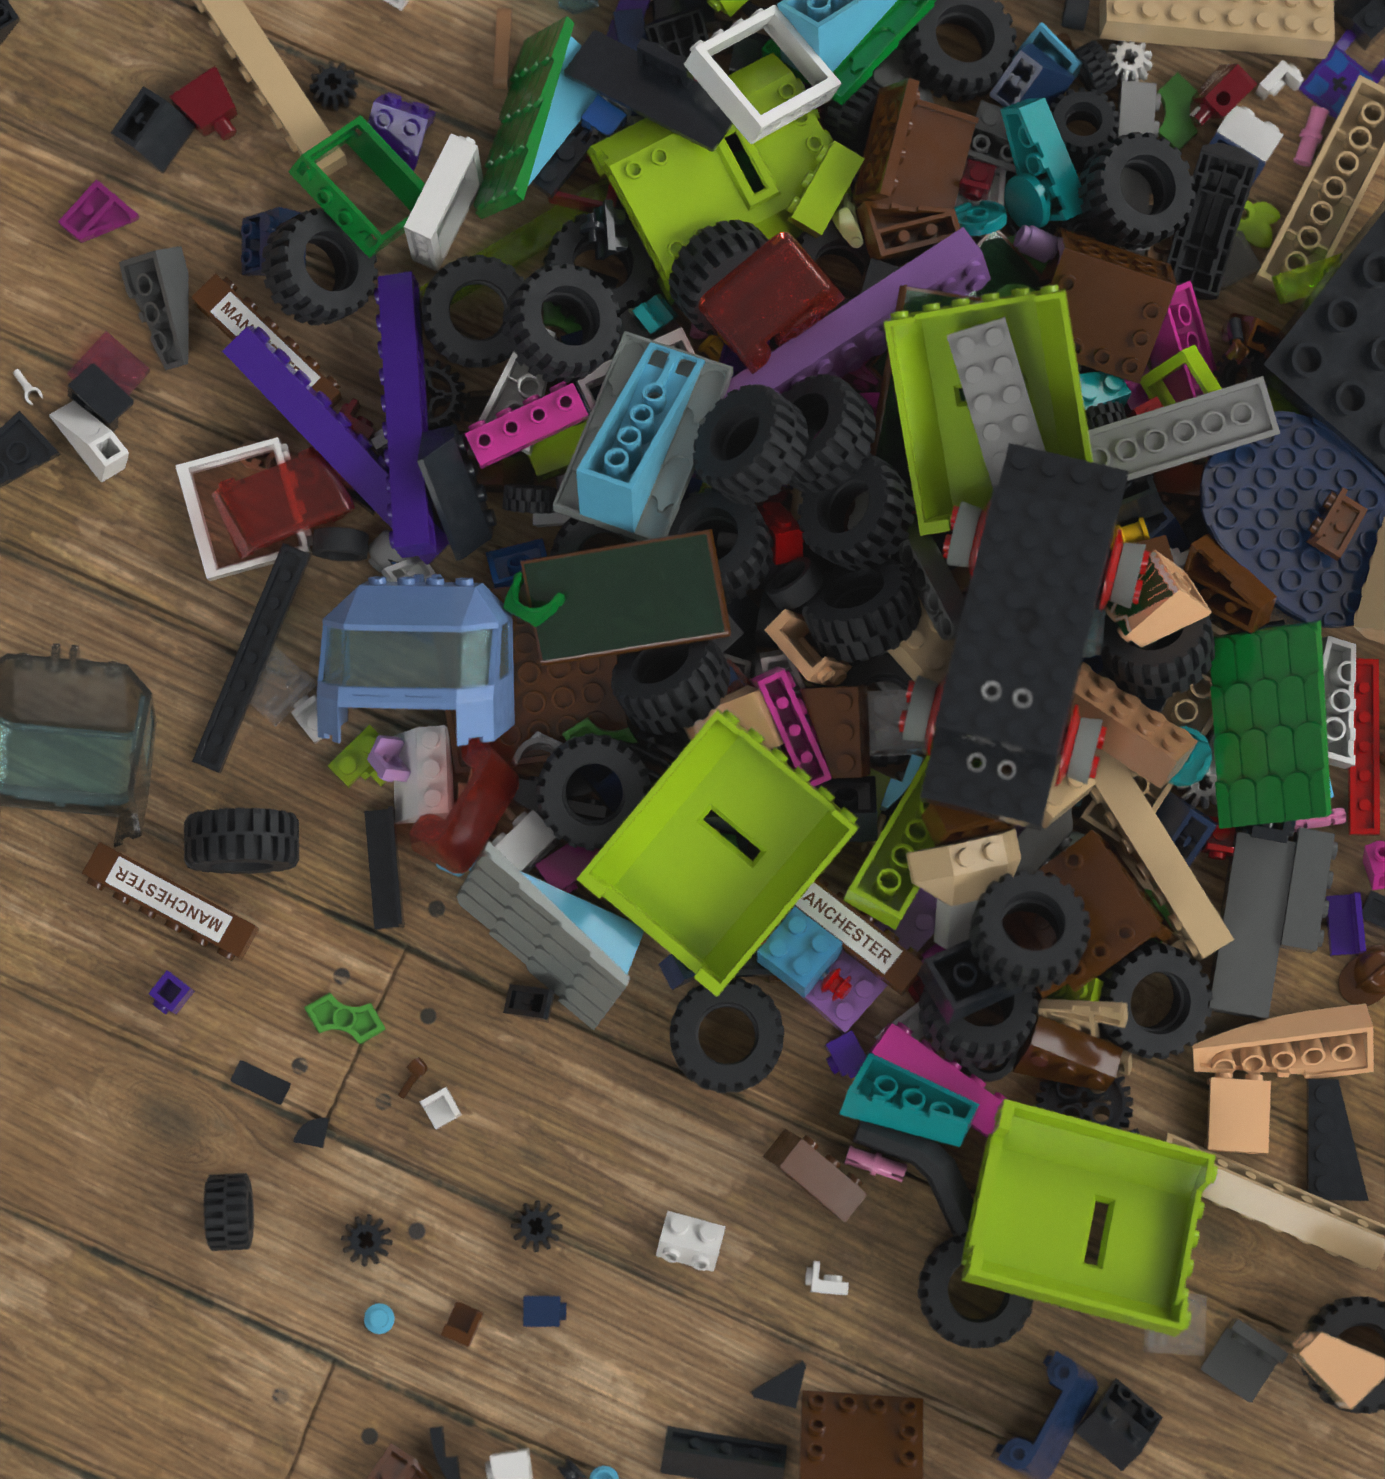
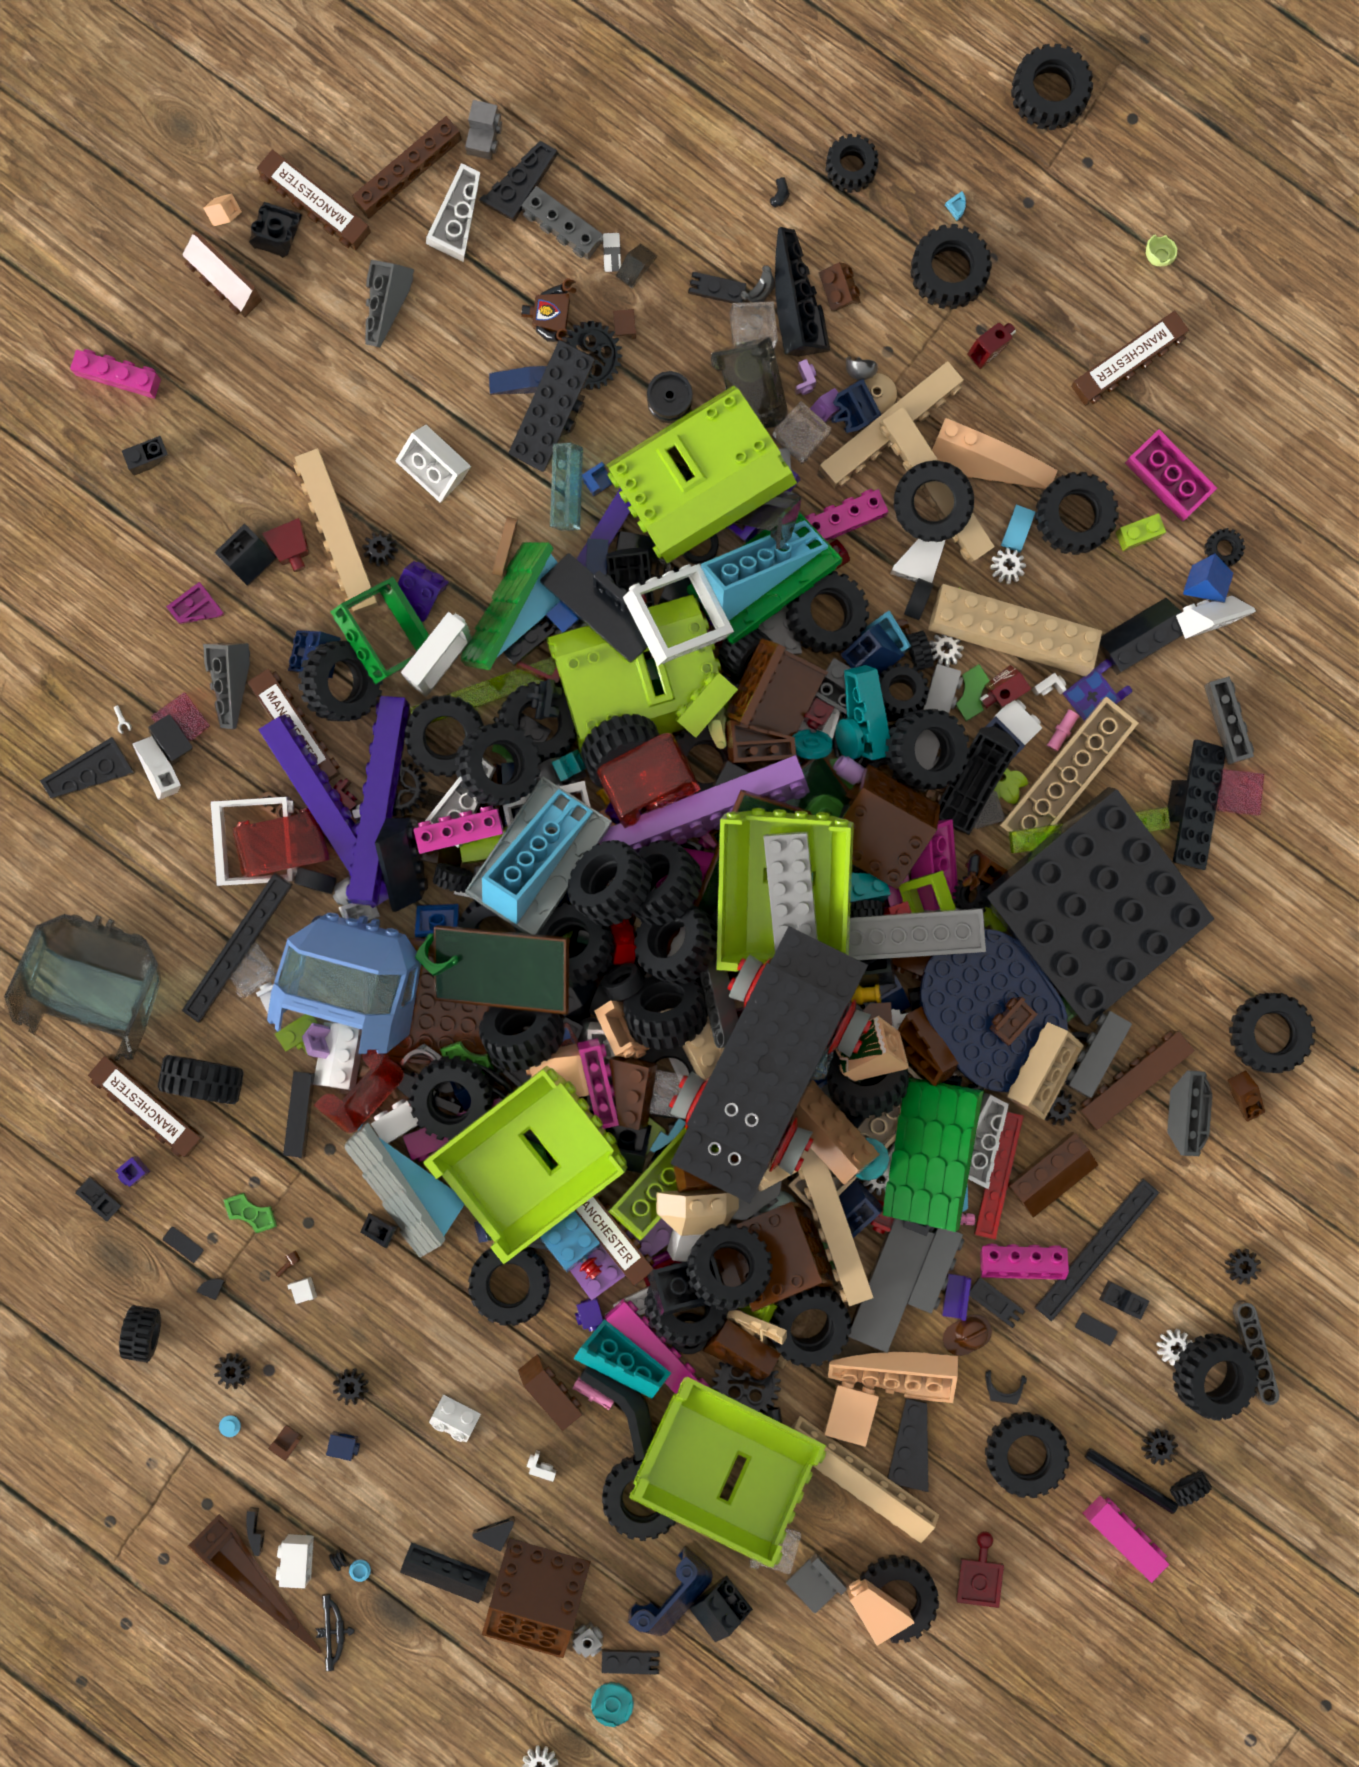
camera: 10 degrees right, 5 degrees up
none -> black slope [75,1176,122,1222]

